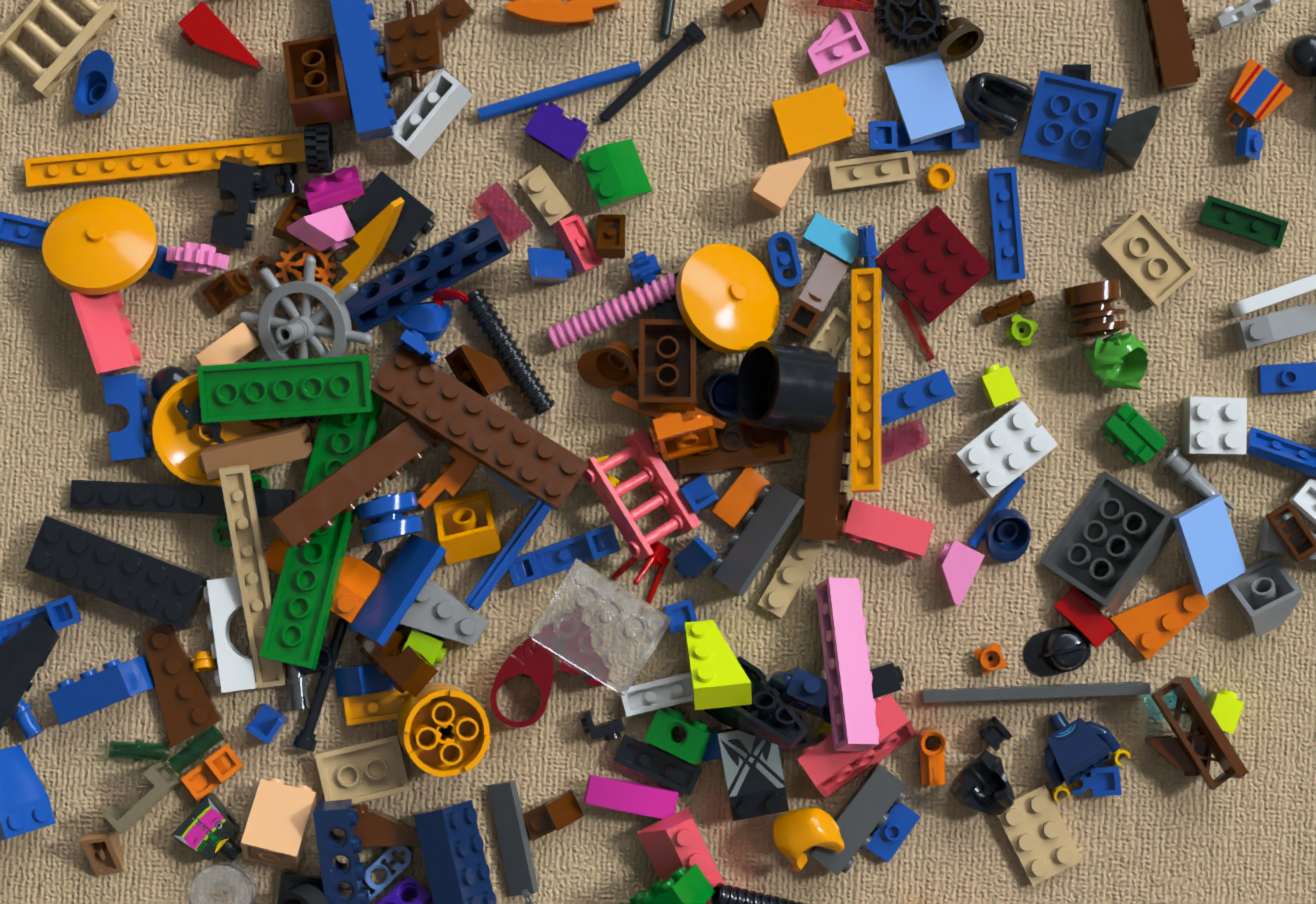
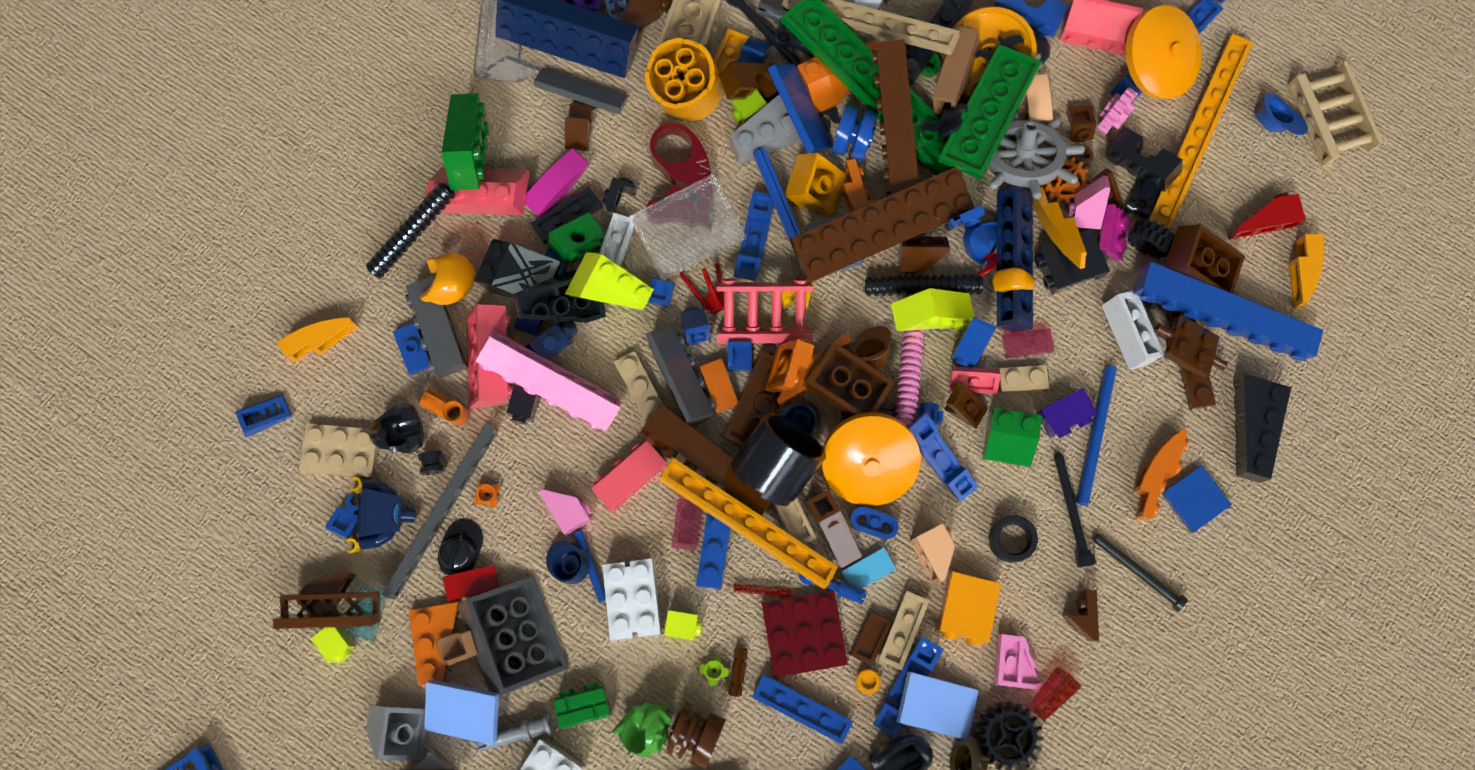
camera: 120 degrees right, 10 degrees down
none -> medium nougat panel [436,629,478,665]
none -> reddish brown tile [850,610,893,666]
none -> neon yellow wedge [891,288,975,331]
none -> blue slope [908,413,979,502]
none -> black piece [921,103,969,140]
none -> black tyre [988,515,1038,563]
none -> light orange hair [992,268,1035,292]

